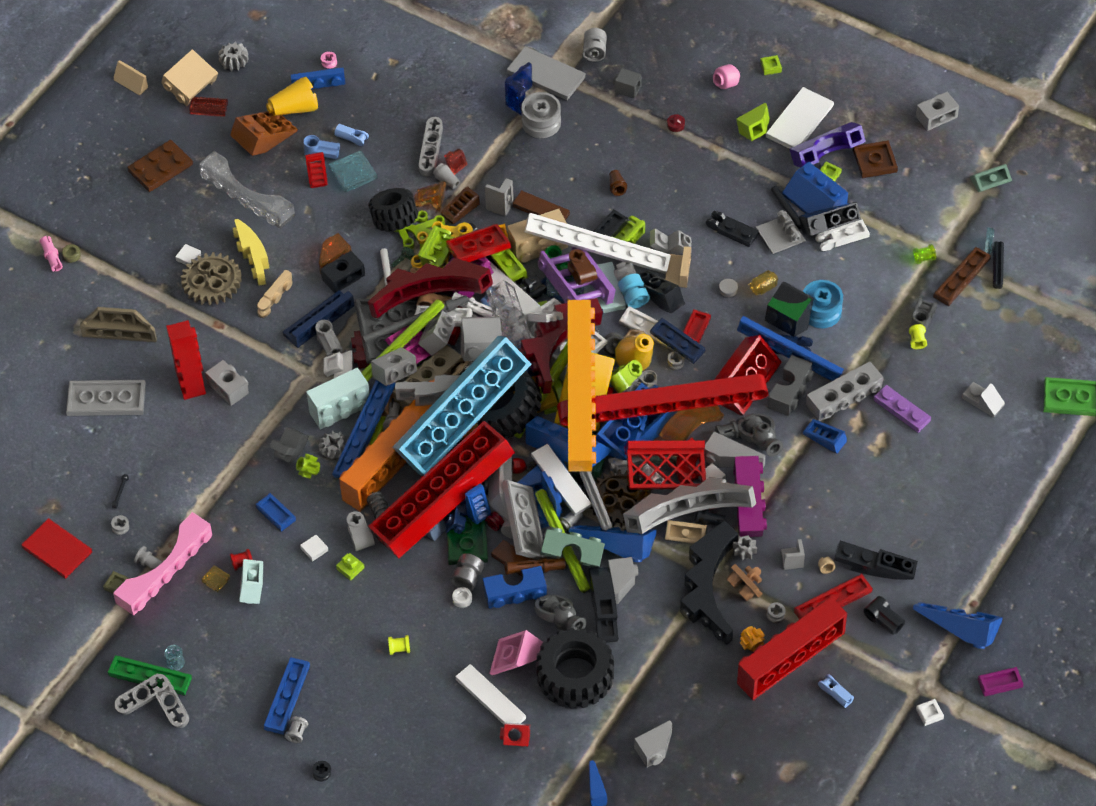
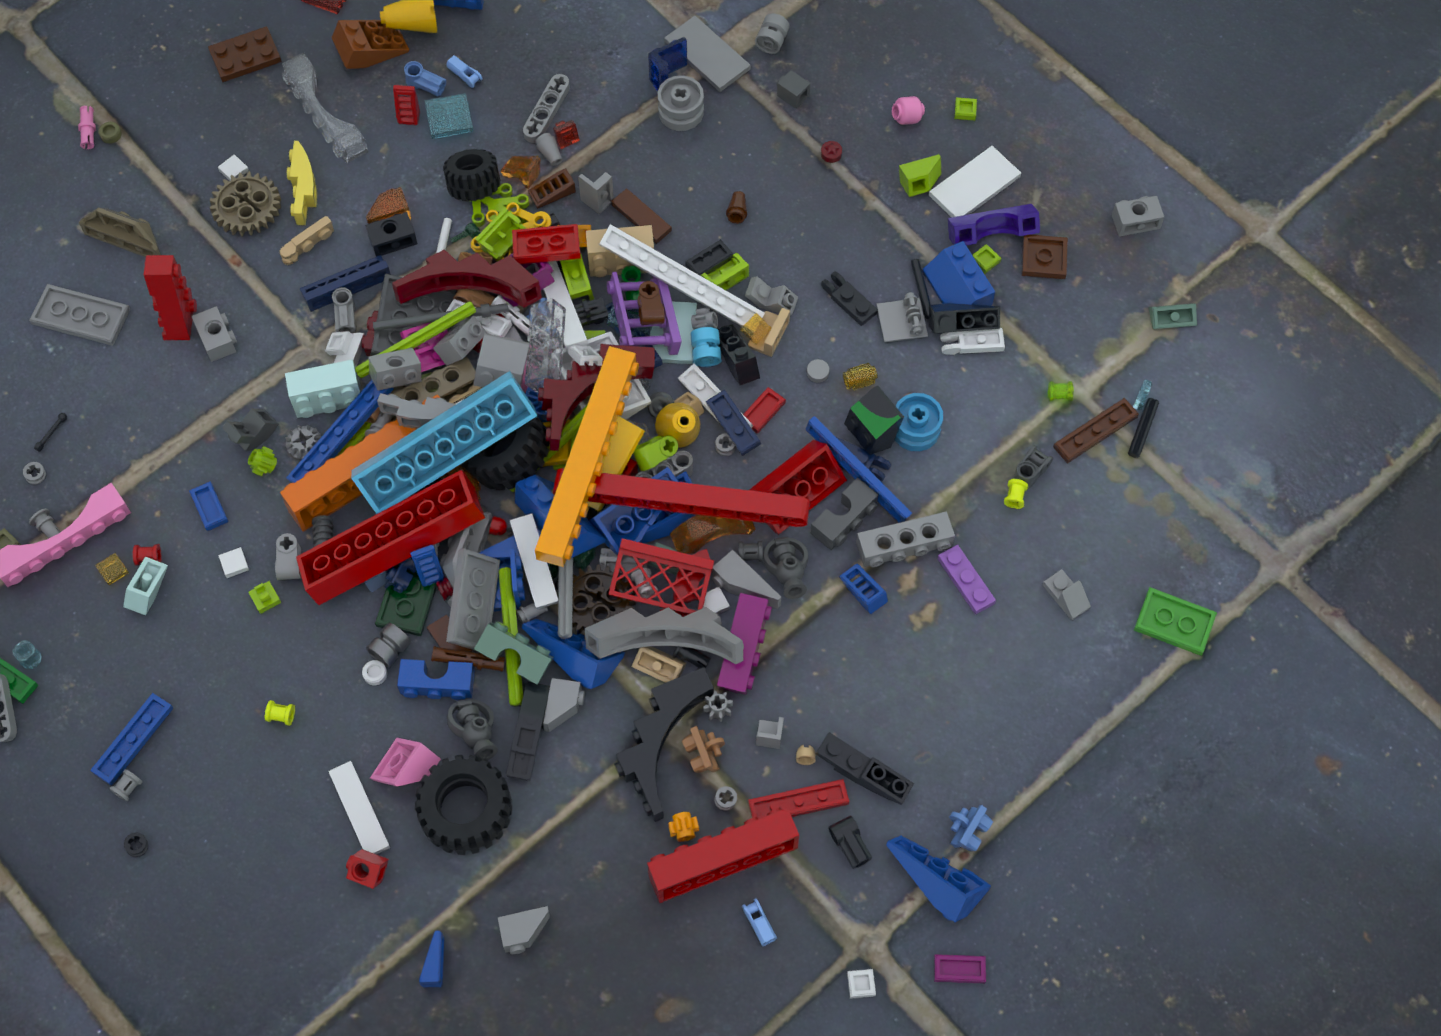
camera: 15 degrees right, 10 degrees up
none -> clear yellow tile [740,313,771,345]
none -> medium blue hips [949,805,993,852]

